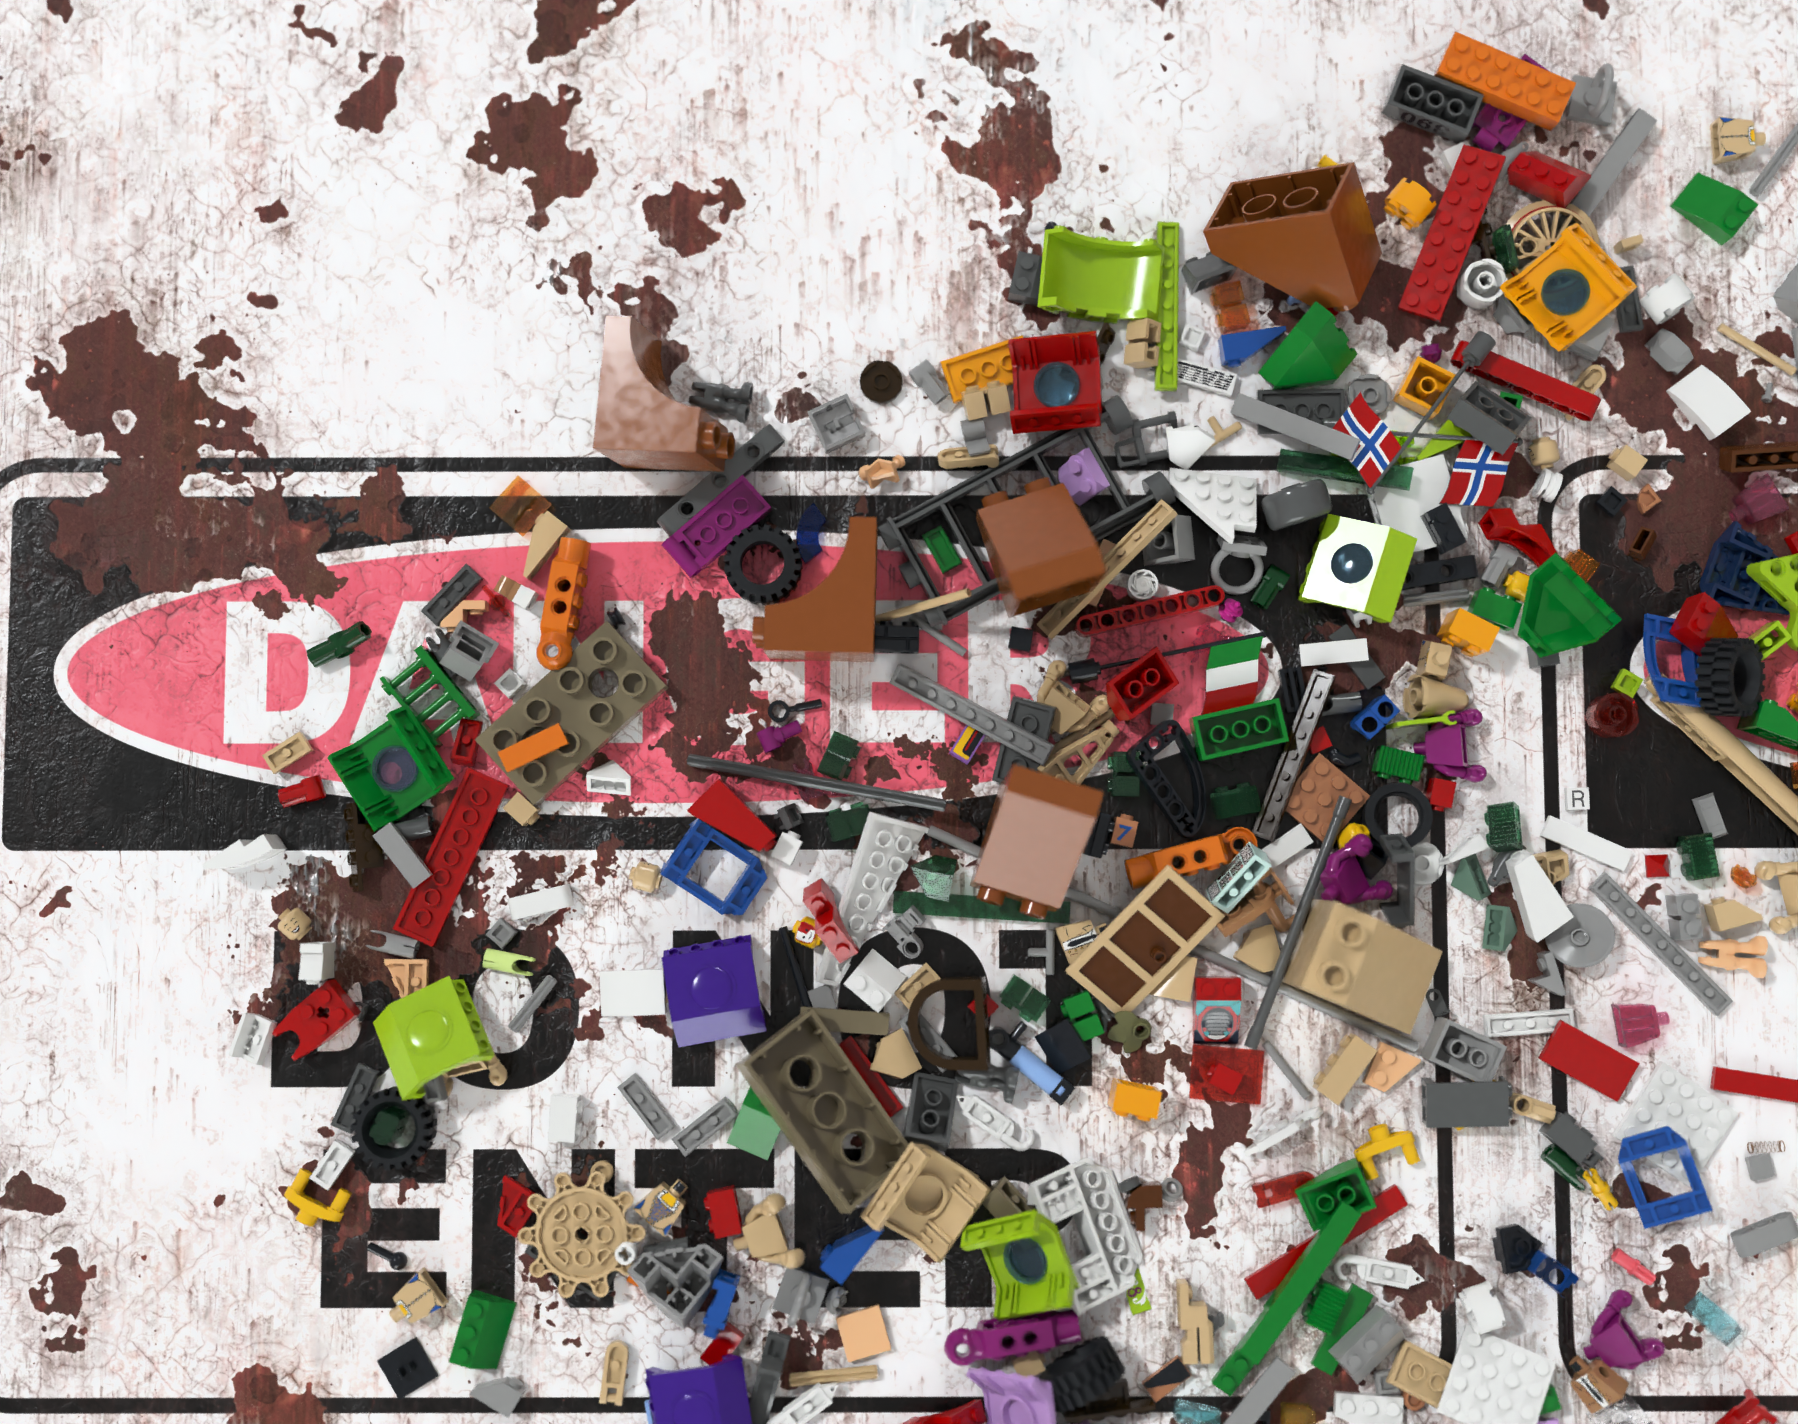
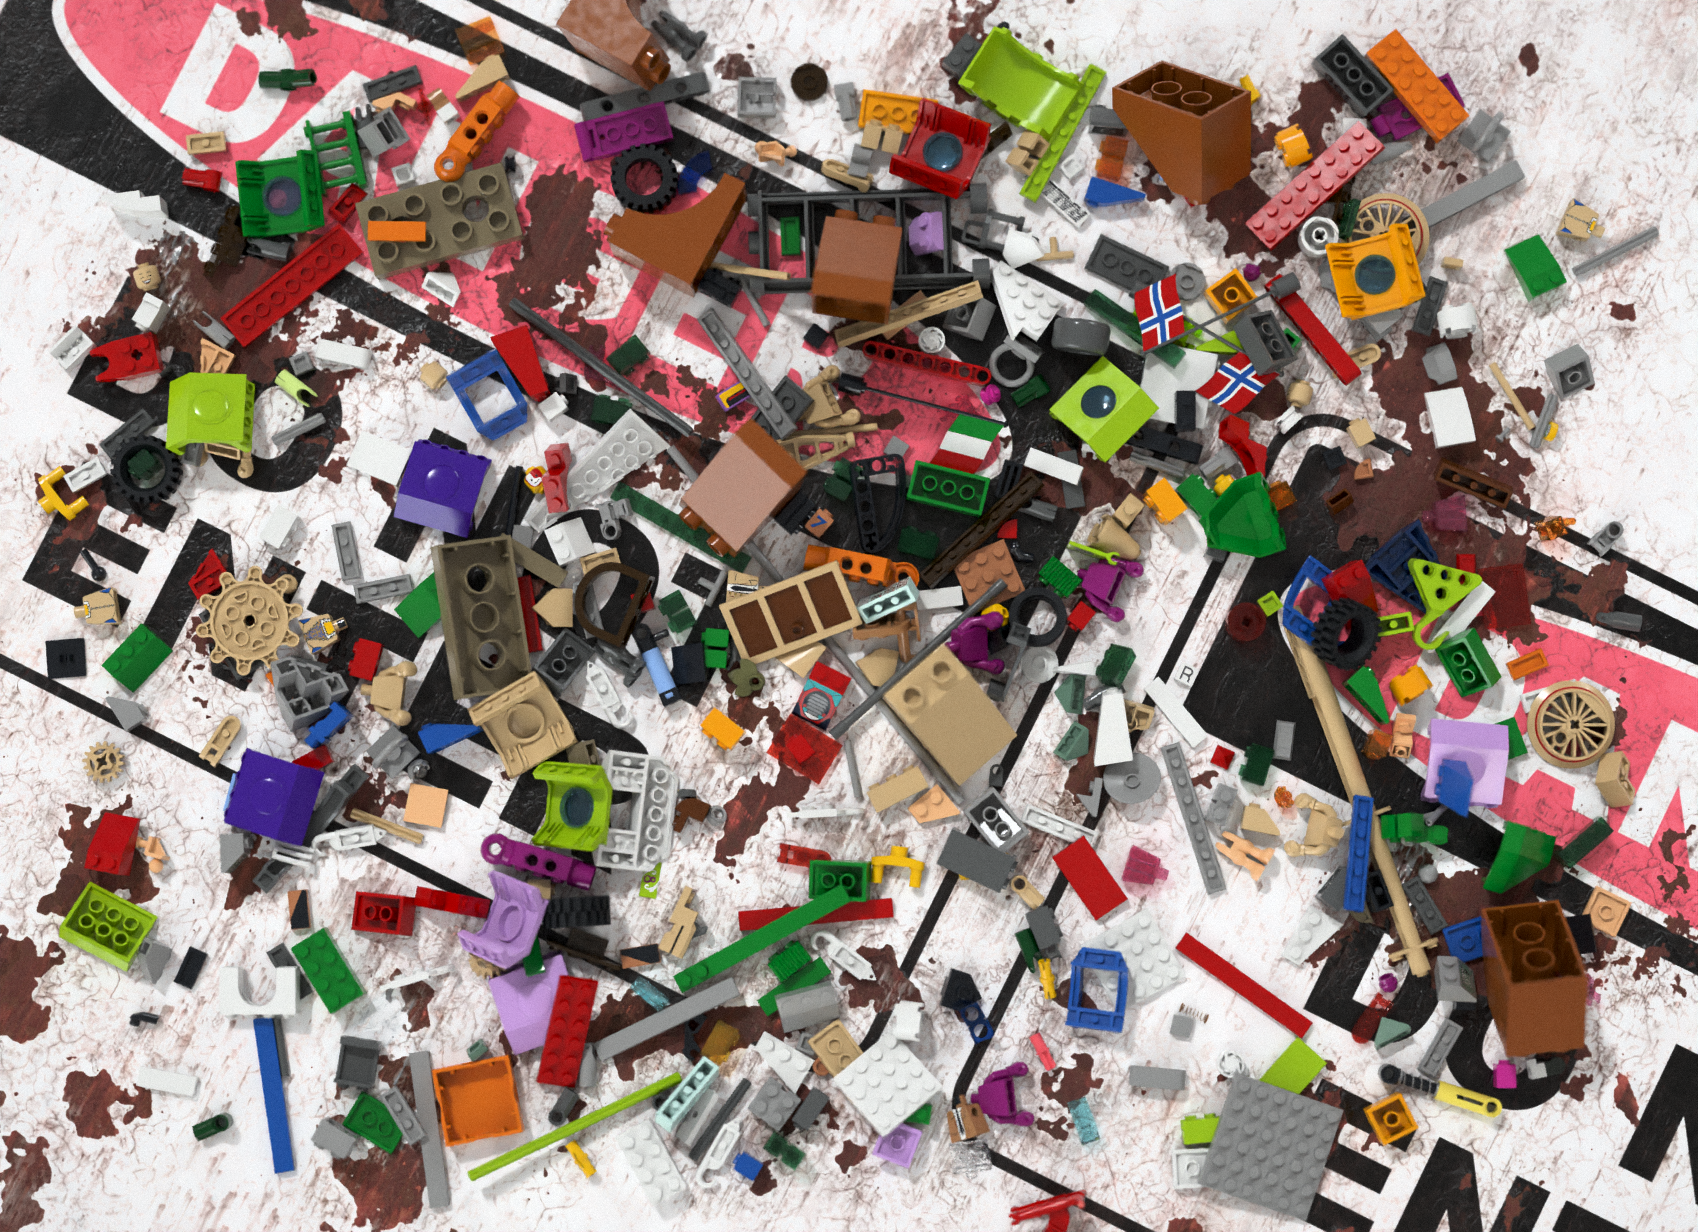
camera: 25 degrees right, 0 degrees up
light grey tile [373,822,433,889] -> none
tan brick [503,792,541,826] -> none
white bush [615,1242,637,1265] -> none
magenta pin [756,720,802,754] -> none
black piece [768,699,822,722] -> none
clear green slope [910,855,957,903] -> none
red slope [1106,646,1179,721] -> none
light grey tile [1230,393,1361,461] -> none
green panel [1258,301,1358,390] -> none
blue piece [1349,694,1400,742] -> none
red slope [1507,151,1591,208] -> none

